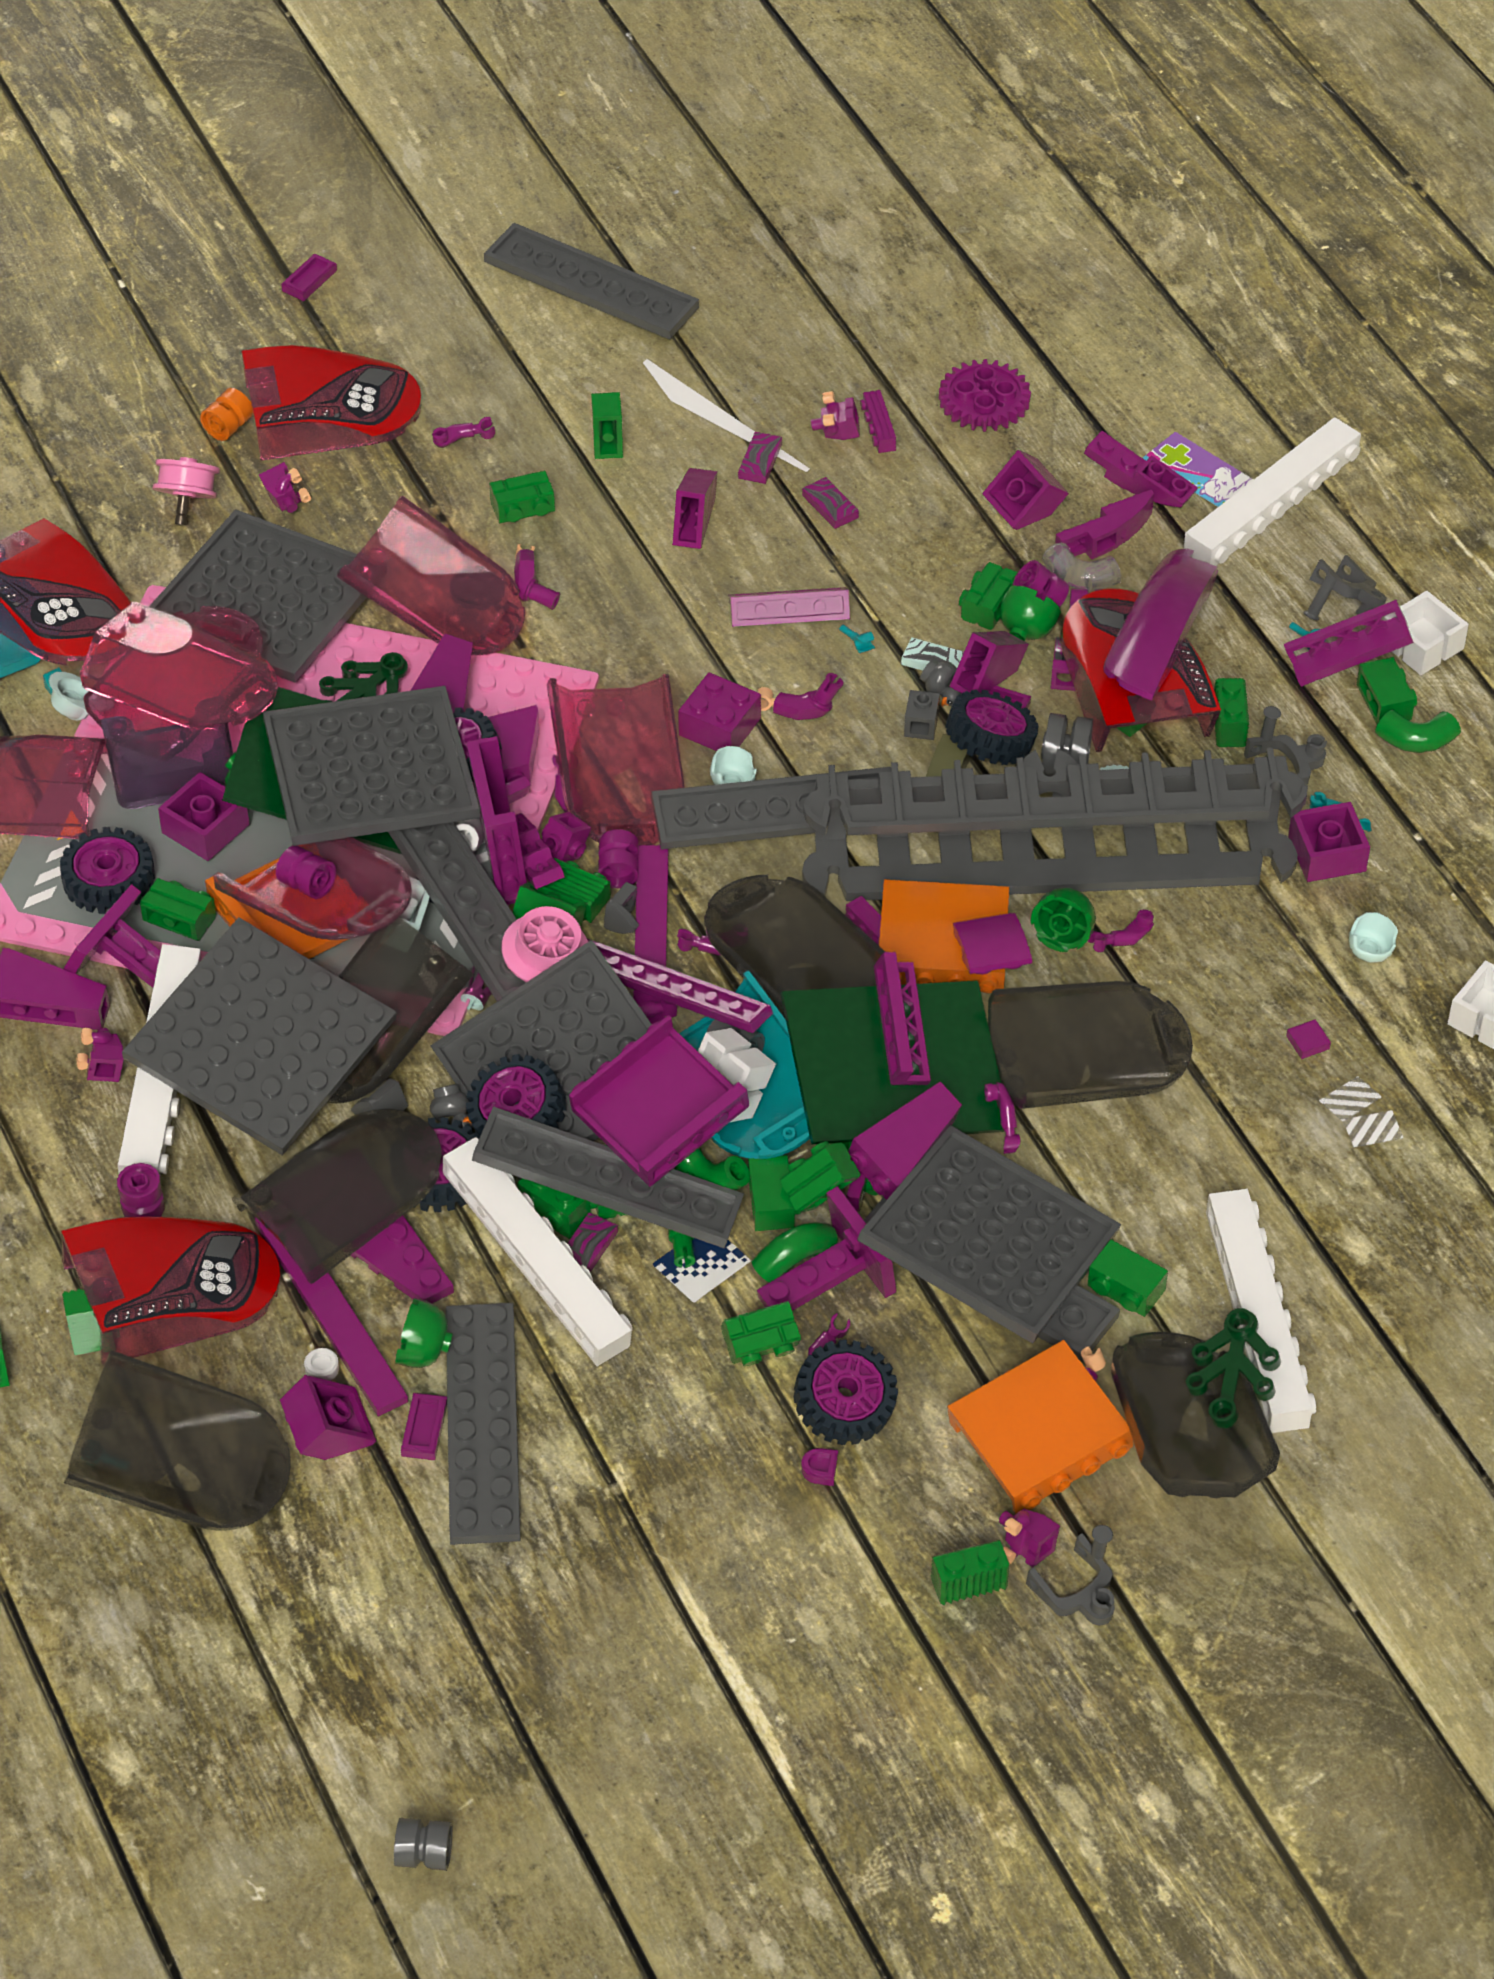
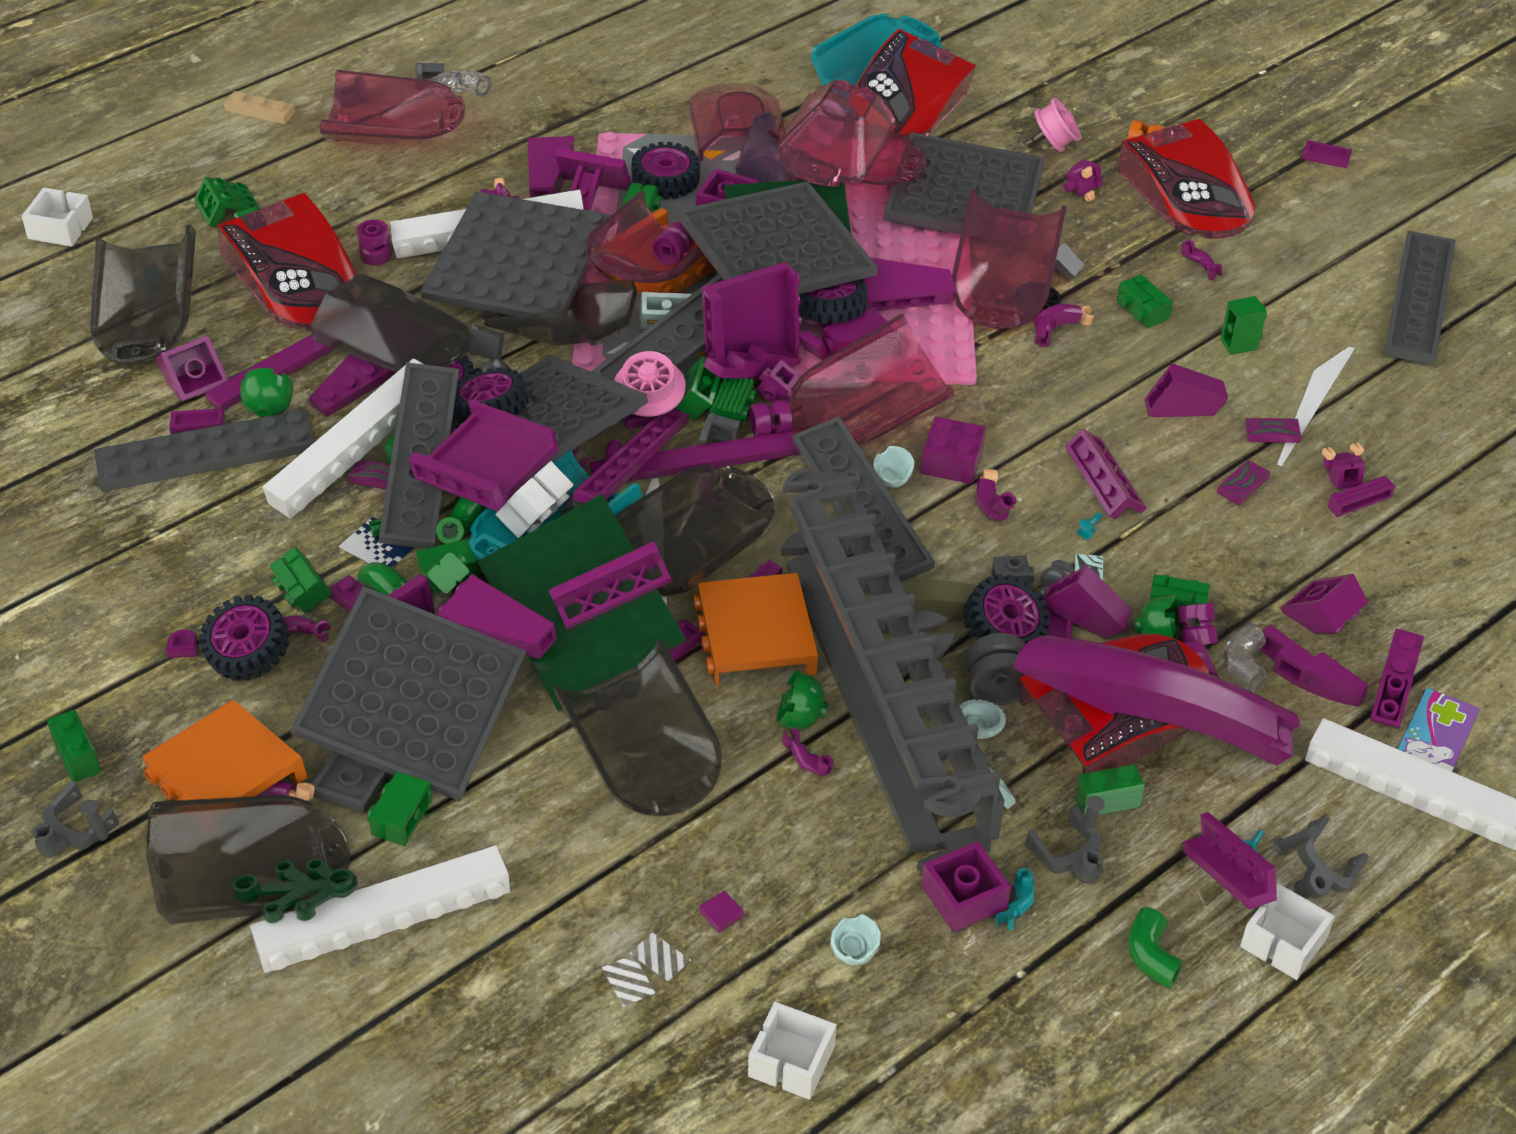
camera: 75 degrees right, 5 degrees down
white tile [304,1348,339,1381] -> none
dark green plant [319,652,408,702] -> none
magenta gear [939,359,1031,432] -> none
magenta slope [953,913,1032,974] -> none
magenta arm [984,1082,1020,1154] -> none
magenta piece [999,1509,1060,1568] -> none
green brick [1356,657,1417,724] -> none

